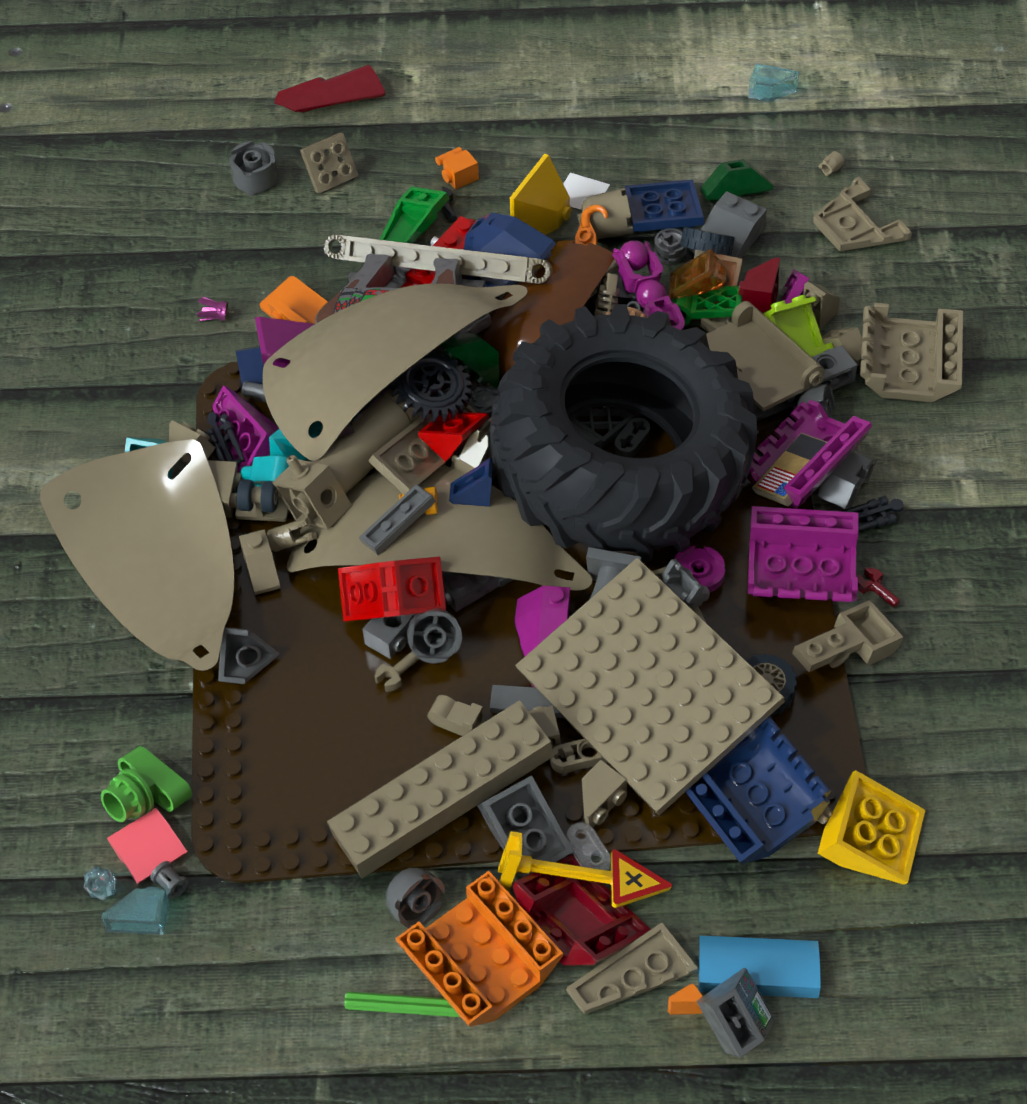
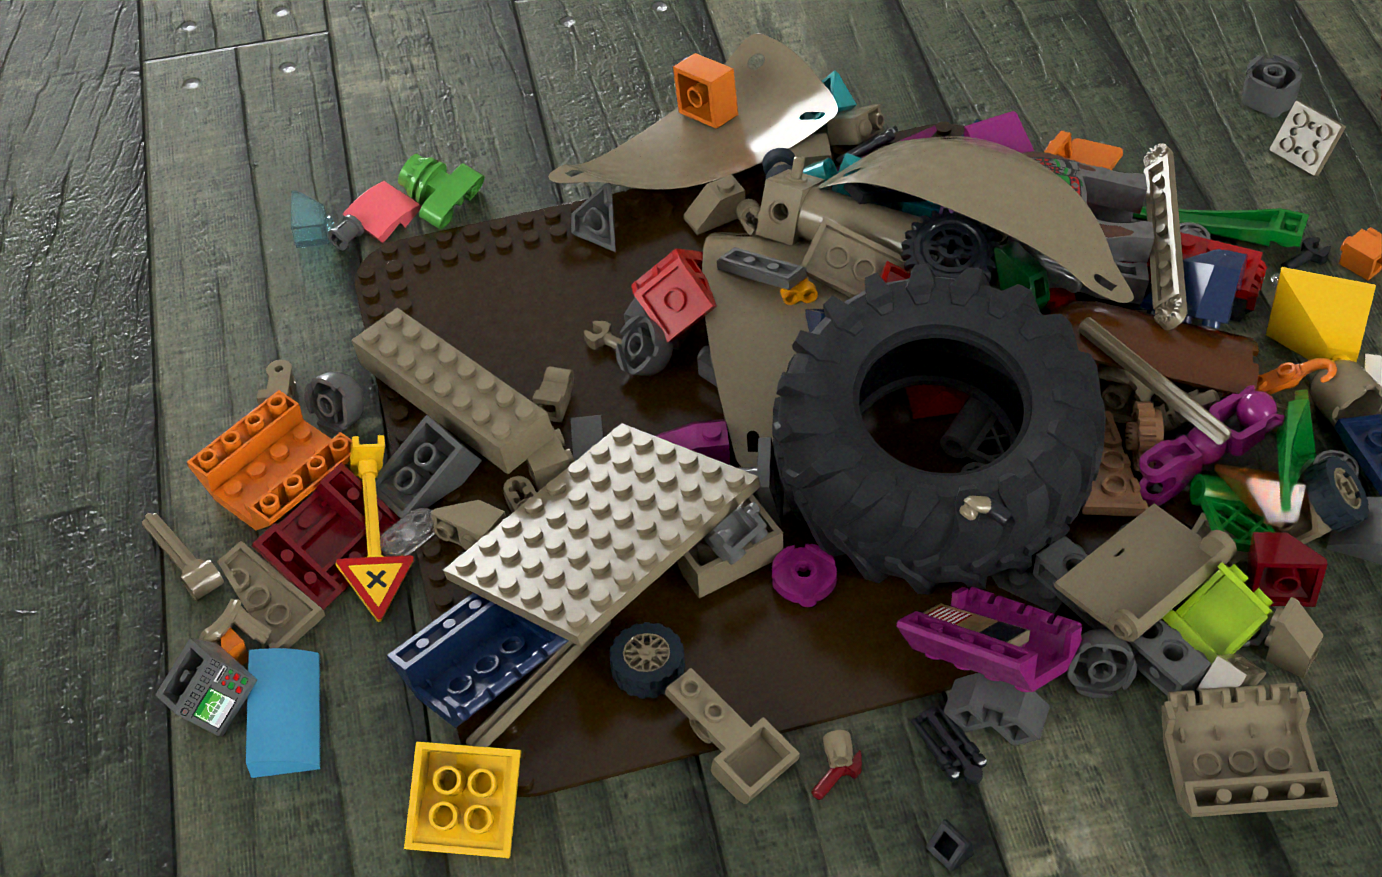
camera: 80 degrees right, 5 degrees down
clear light blue piece [83,866,117,901] -> none
flat silver piece [197,296,234,321] -> none
bright green axle [344,991,460,1017] -> none
magenta slope [747,506,858,602] -> none
magenta plate [781,269,809,304] -> none
none -> dark tan axle [142,513,224,601]
none -> dark tan piece [199,598,272,645]
none -> dark tan leg [257,360,296,405]
none -> orange brick [673,53,738,129]
none -> dark tan hose [823,730,853,768]
none -> black slope [926,819,974,871]
none -> arm [959,496,1014,527]
none -> dark tan axle [1078,317,1232,445]
none -> green plate [1277,389,1316,512]

